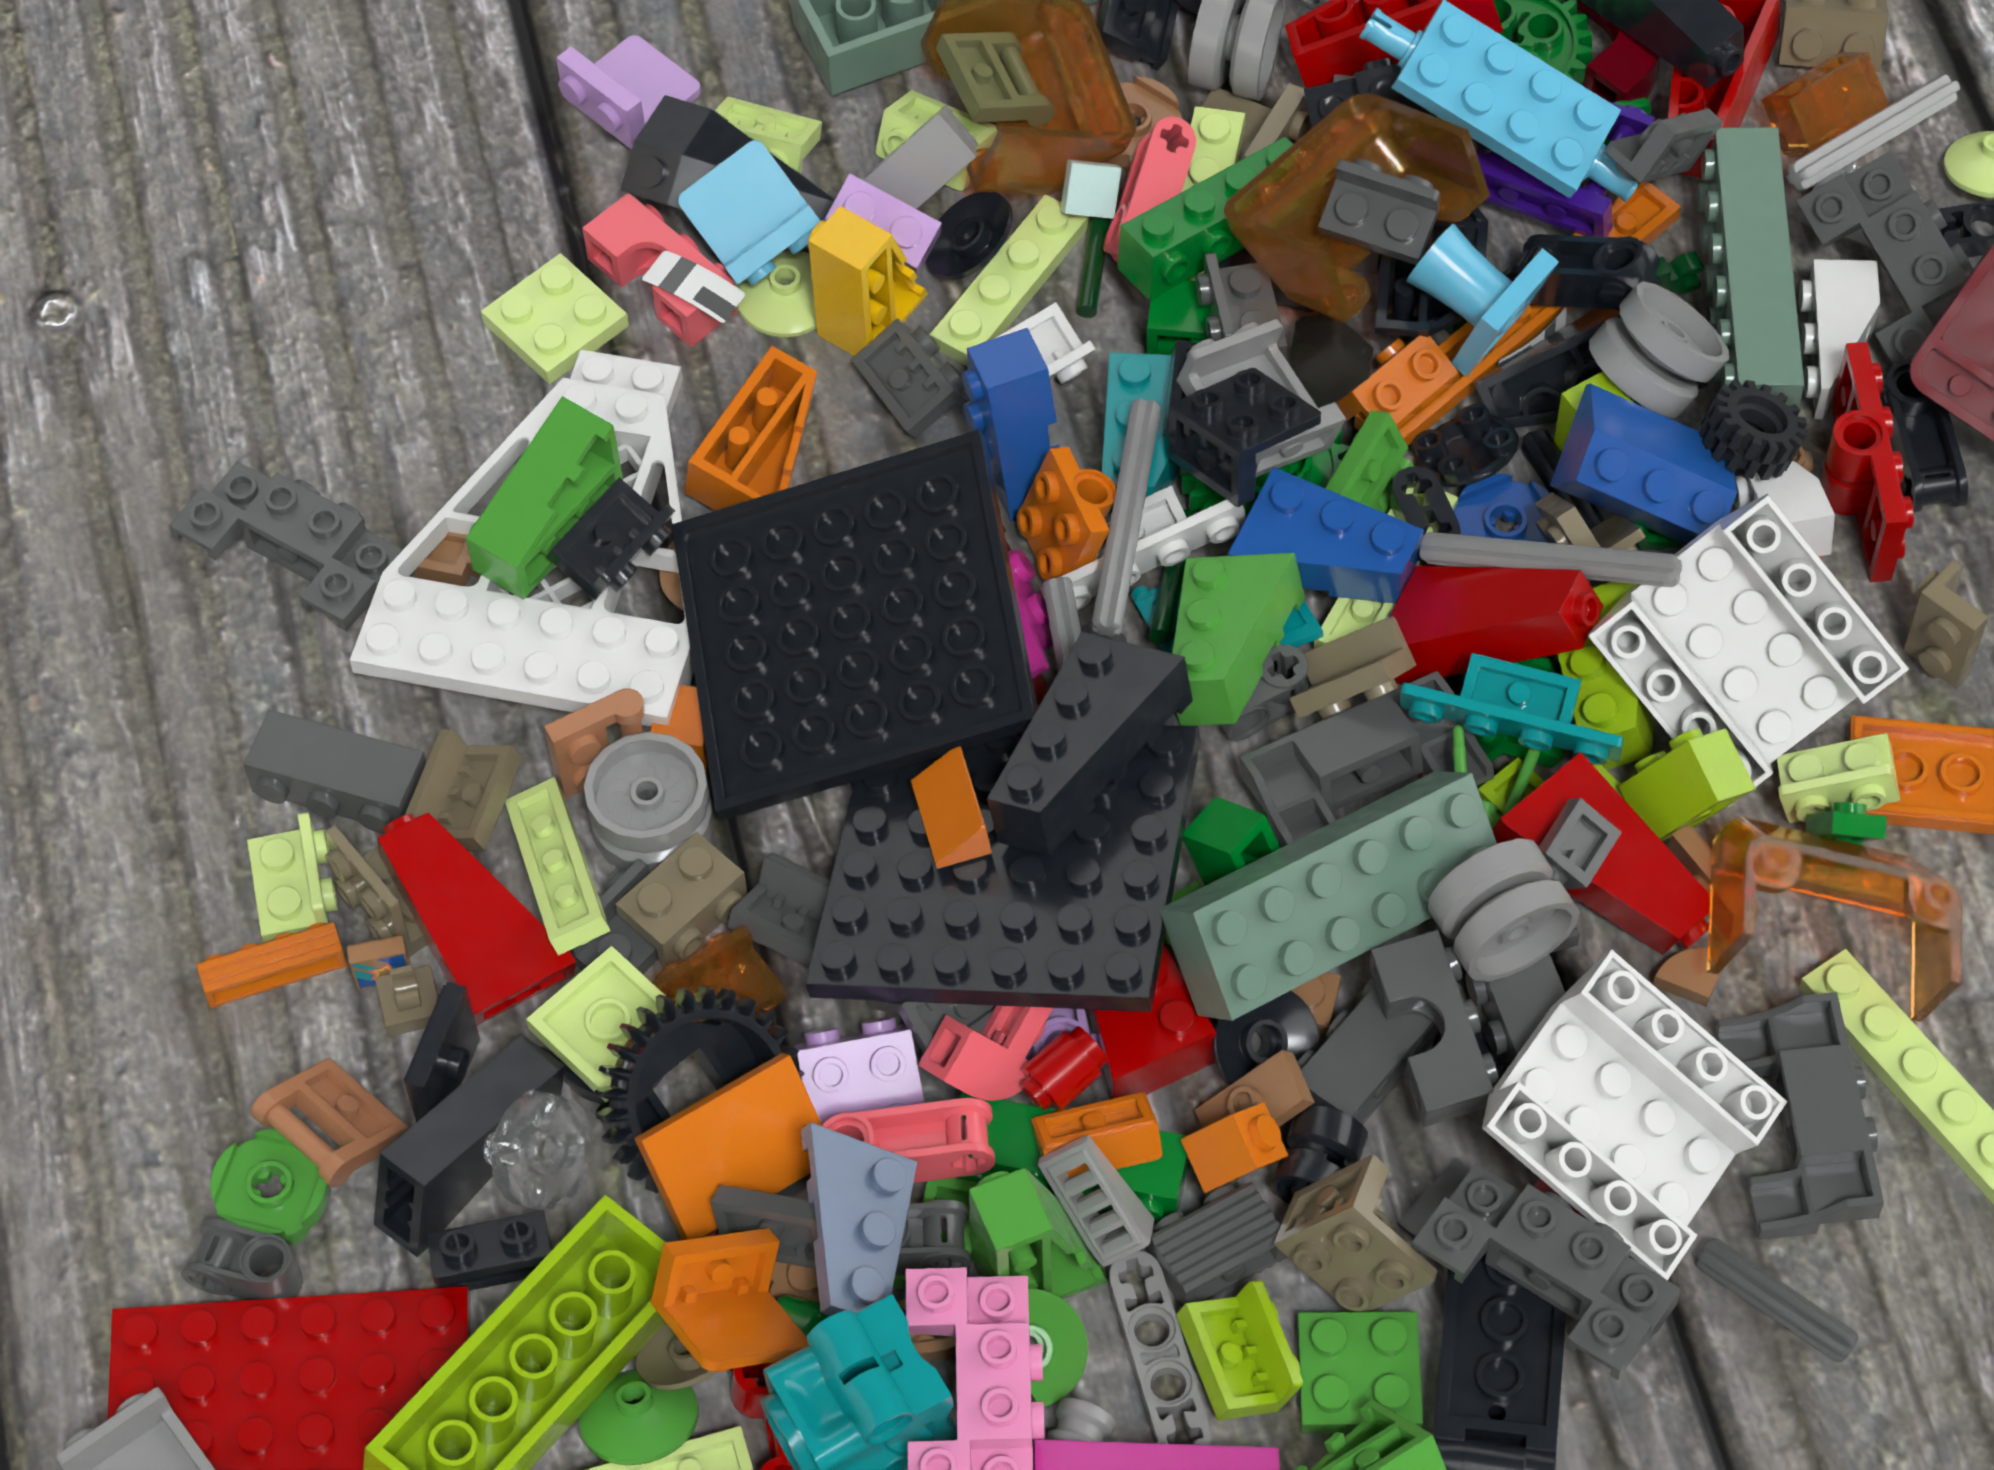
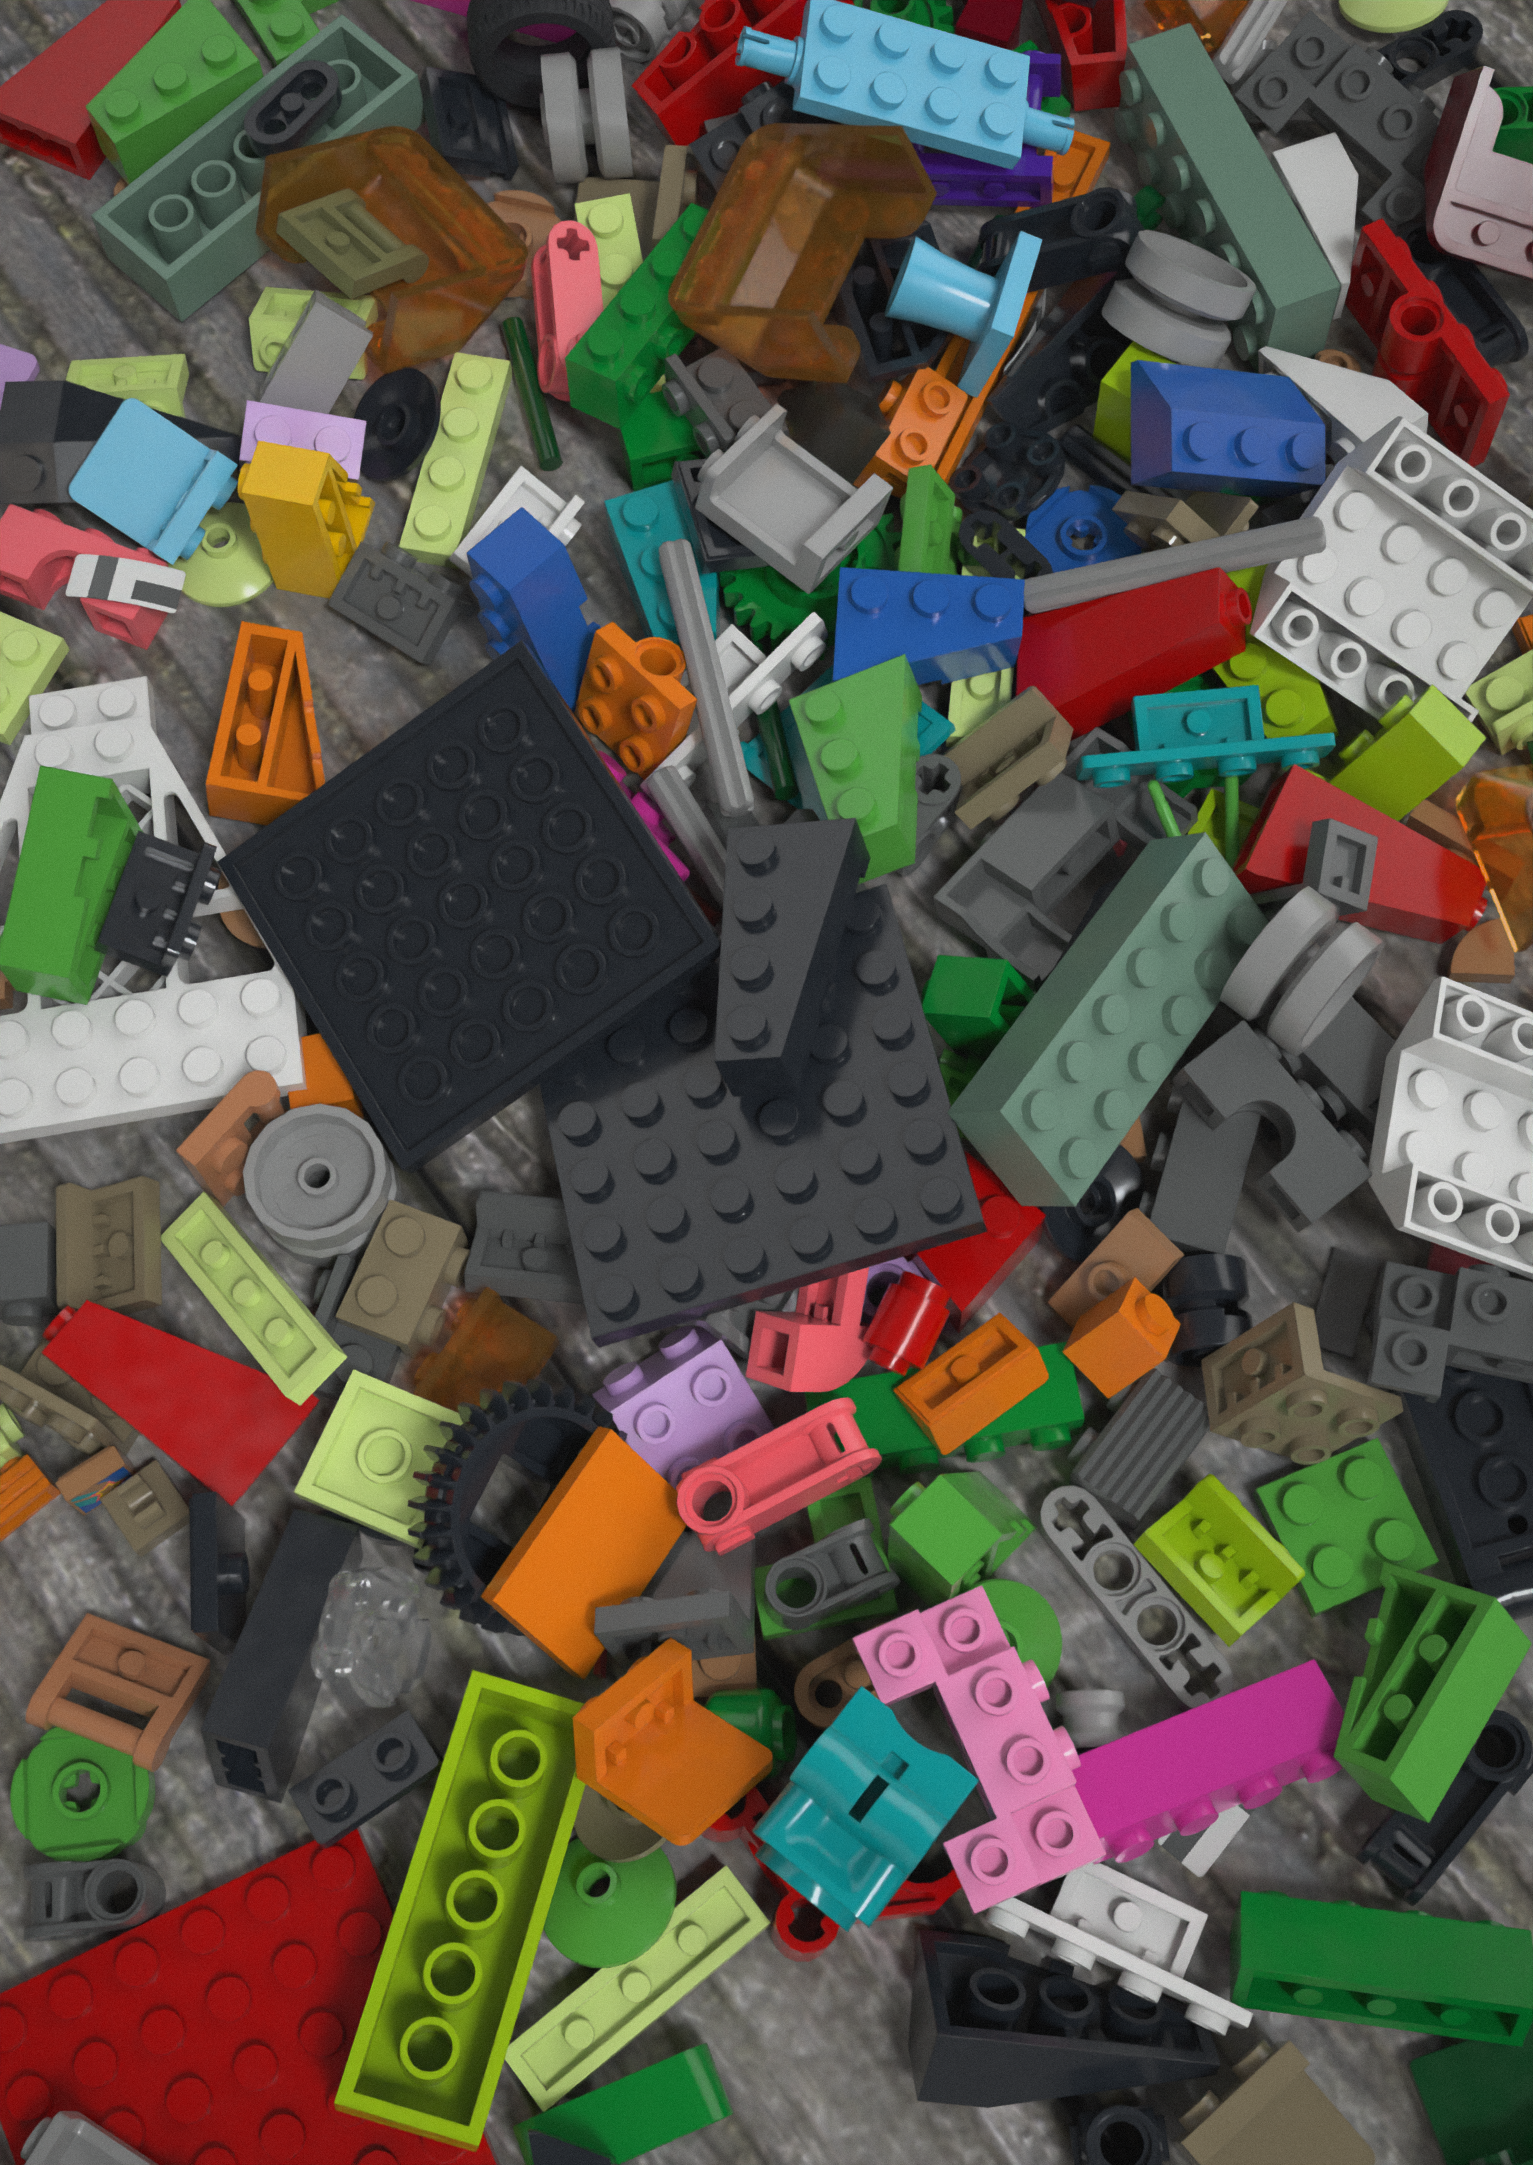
camera: 20 degrees left, 10 degrees up
sand blue wing [801,1122,917,1316] -> none
orange slope [911,746,992,869] -> none
light grey slope [1038,1134,1154,1267] -> none
light aqua tile [1060,159,1122,219] -> none
black bracket [1169,368,1321,507] -> none
dark grey bracket [1318,159,1440,265] -> none
dark grey bracket [1605,108,1724,183] -> none
black tyre [1699,380,1808,480] -> none

